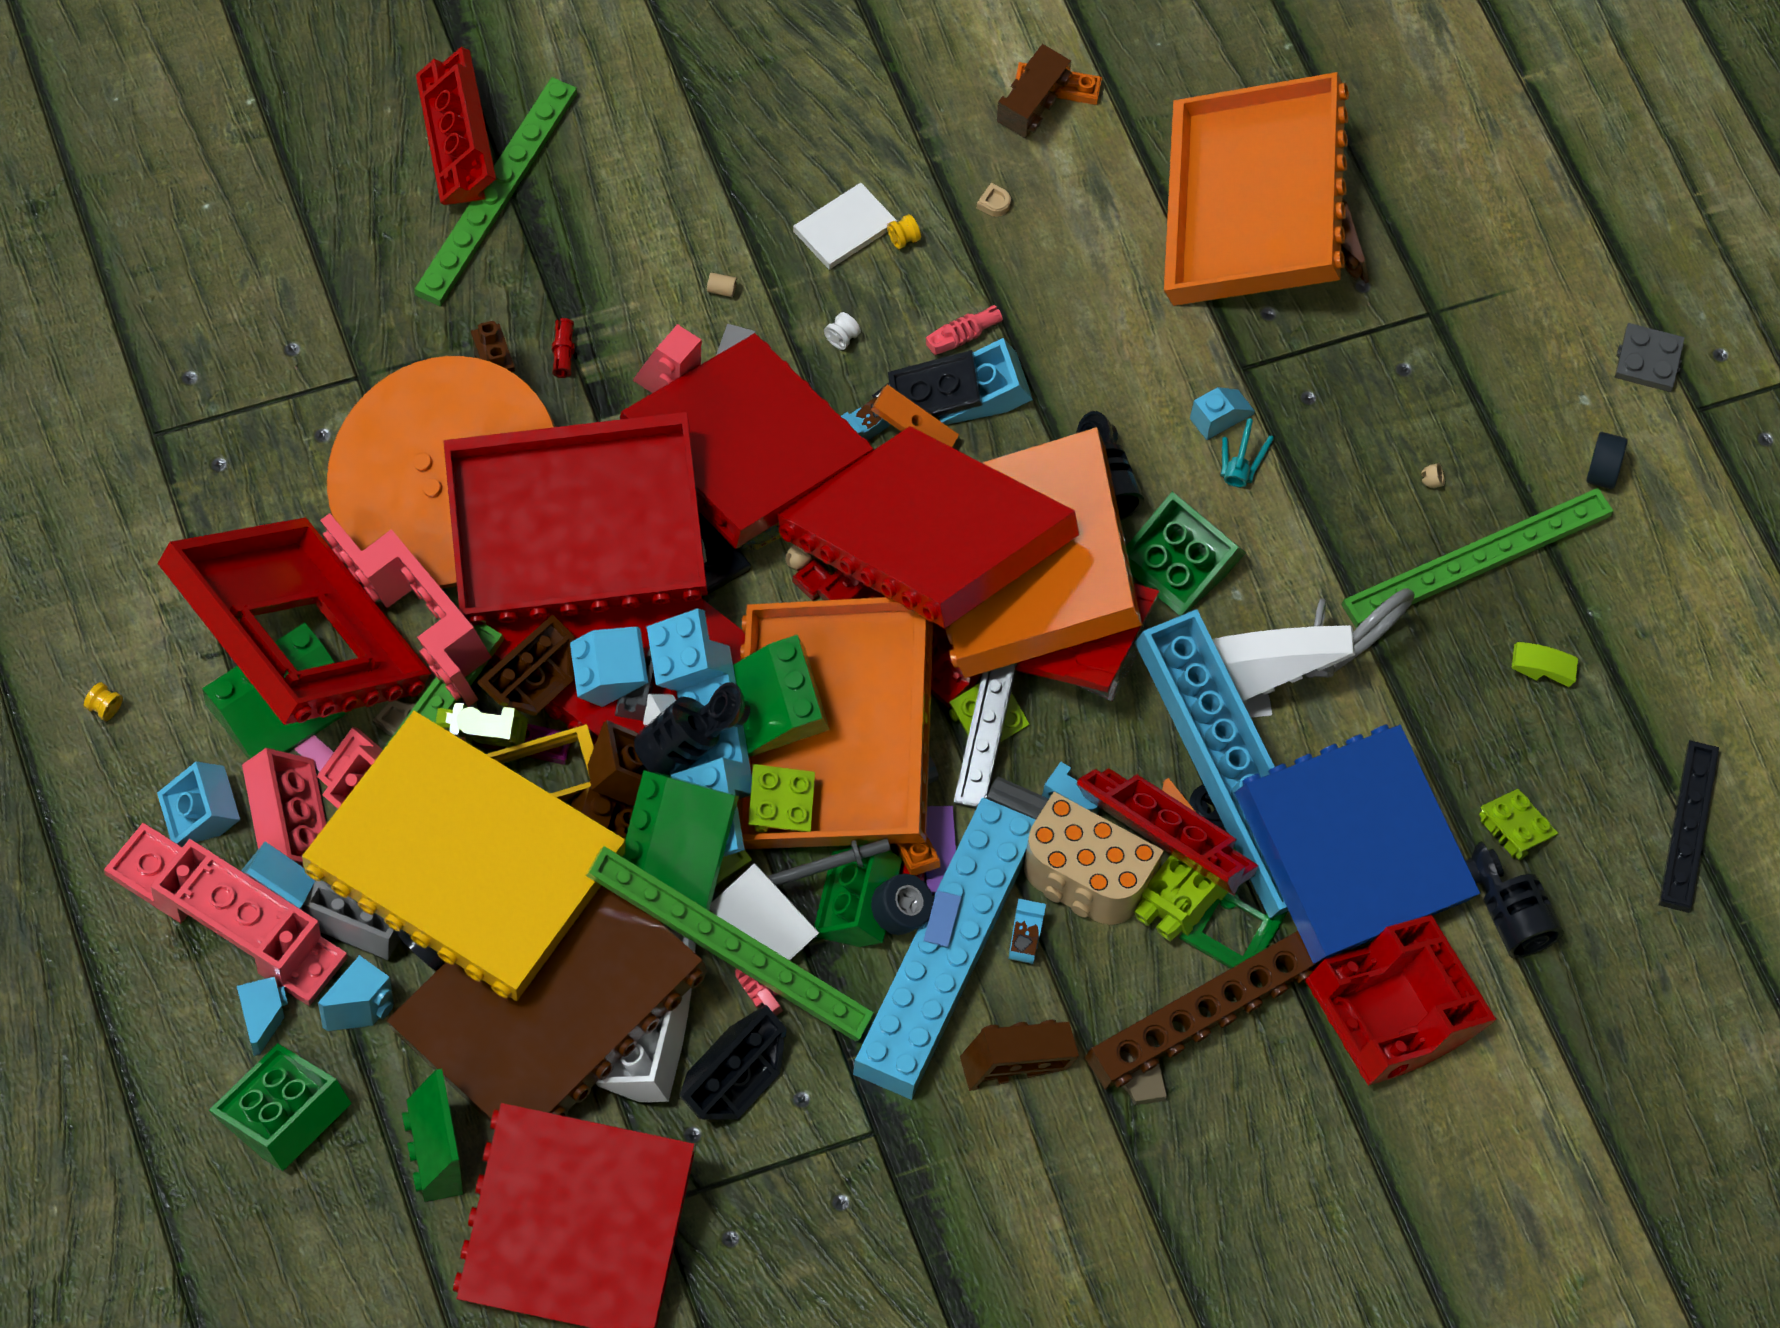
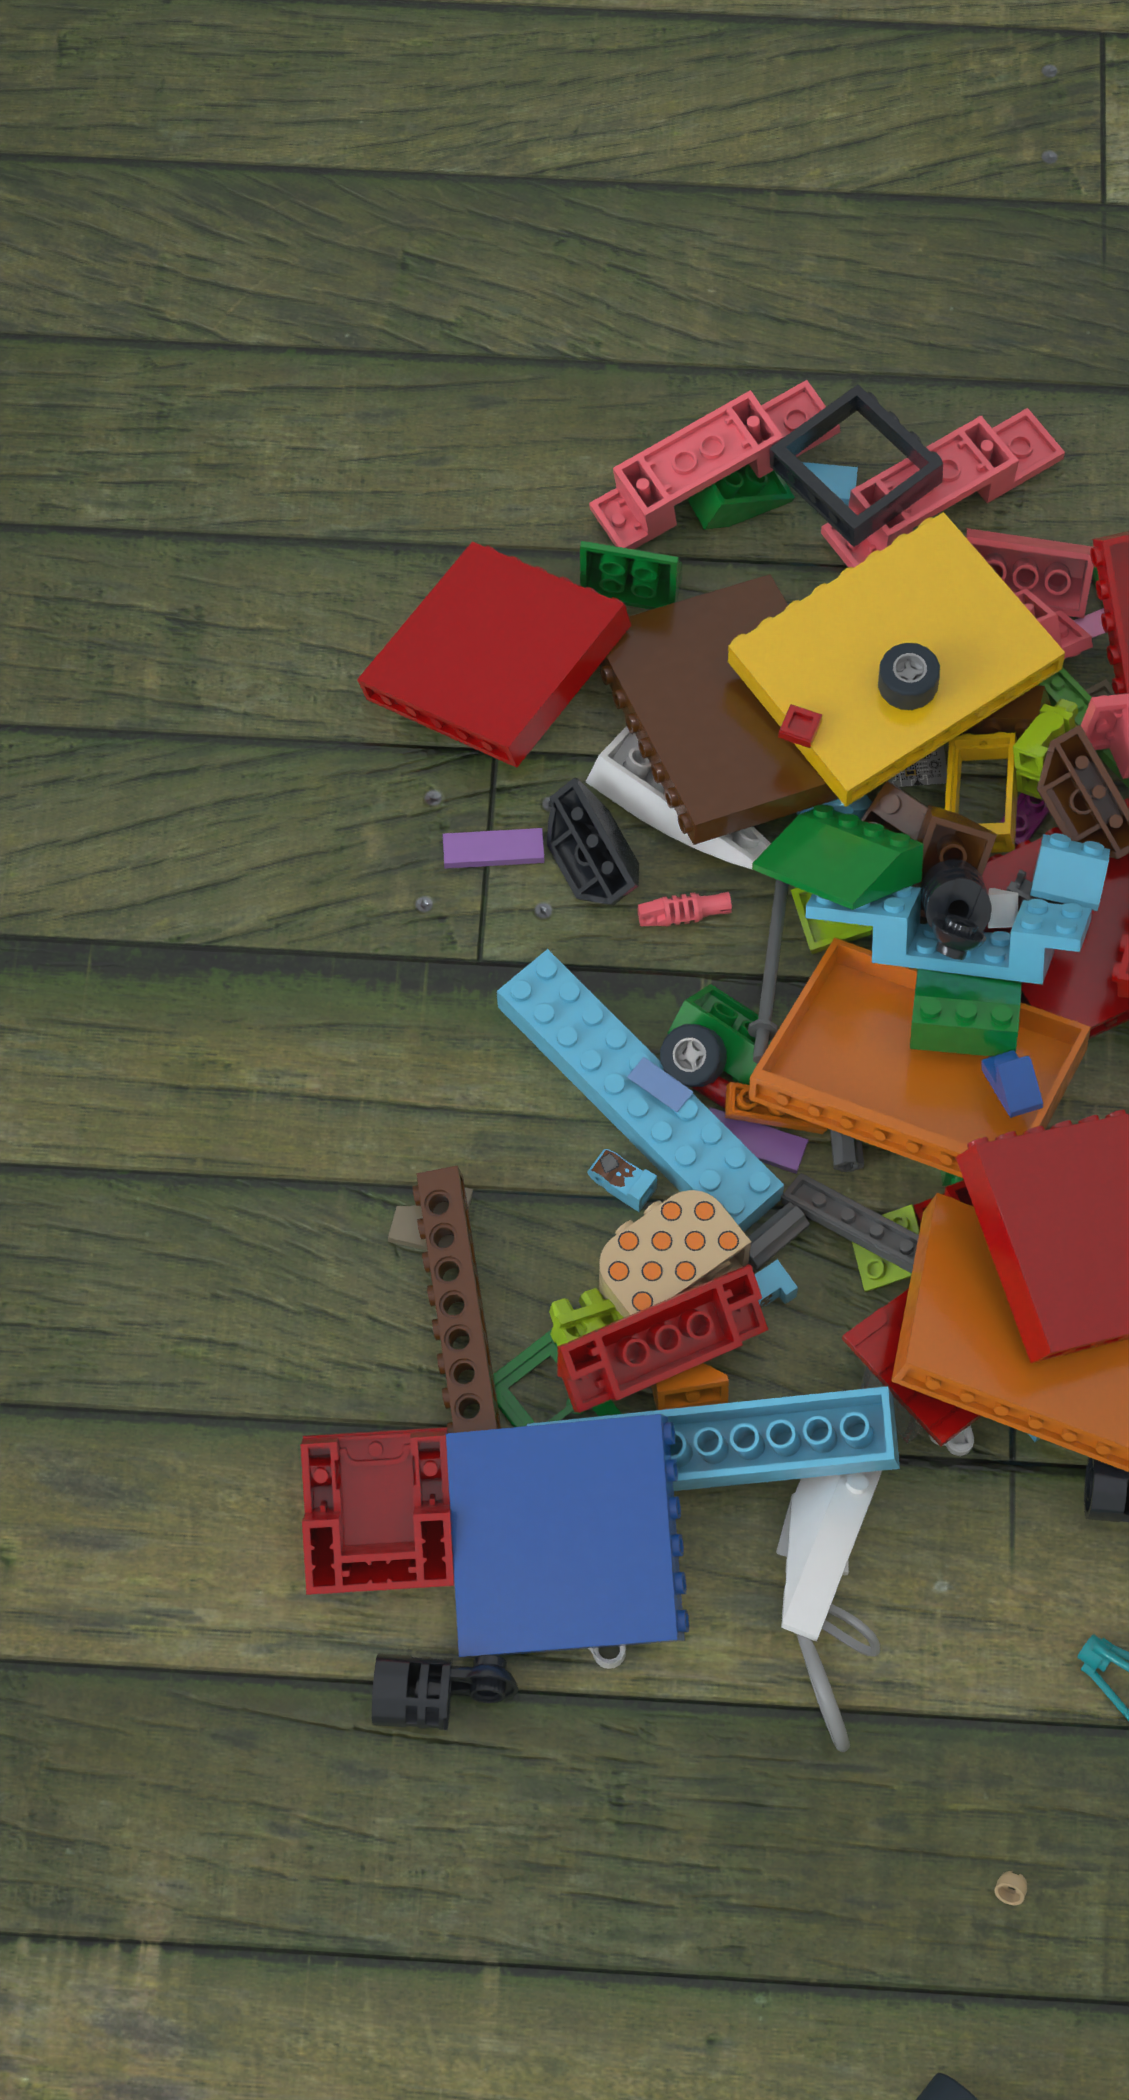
camera: 120 degrees right, 5 degrees up
medium azure slope [157,761,240,846] -> none
medium azure slope [241,842,315,909] -> none
medium azure slope [318,955,393,1031] -> none
bright green plate [586,846,874,1042] -> none
white tile [710,863,819,960] -> none
lime hinge [748,764,815,832] -> none
reddish brown wedge [960,1020,1079,1091] -> none
green slope [1126,491,1246,616] -> none
bright green plate [1342,488,1613,628] -> none
lime hinge [1479,789,1558,861] -> none
lime slope [1511,642,1578,687] -> none
black tile [1658,740,1719,913] -> none
none -> medium lavender tile [443,828,544,869]
none -> coral bracket [589,380,840,549]
none -> black window [769,384,943,547]
none -> red tile [778,704,822,748]
none -> black wheel [878,643,940,710]
none -> blue slope [981,1050,1043,1118]

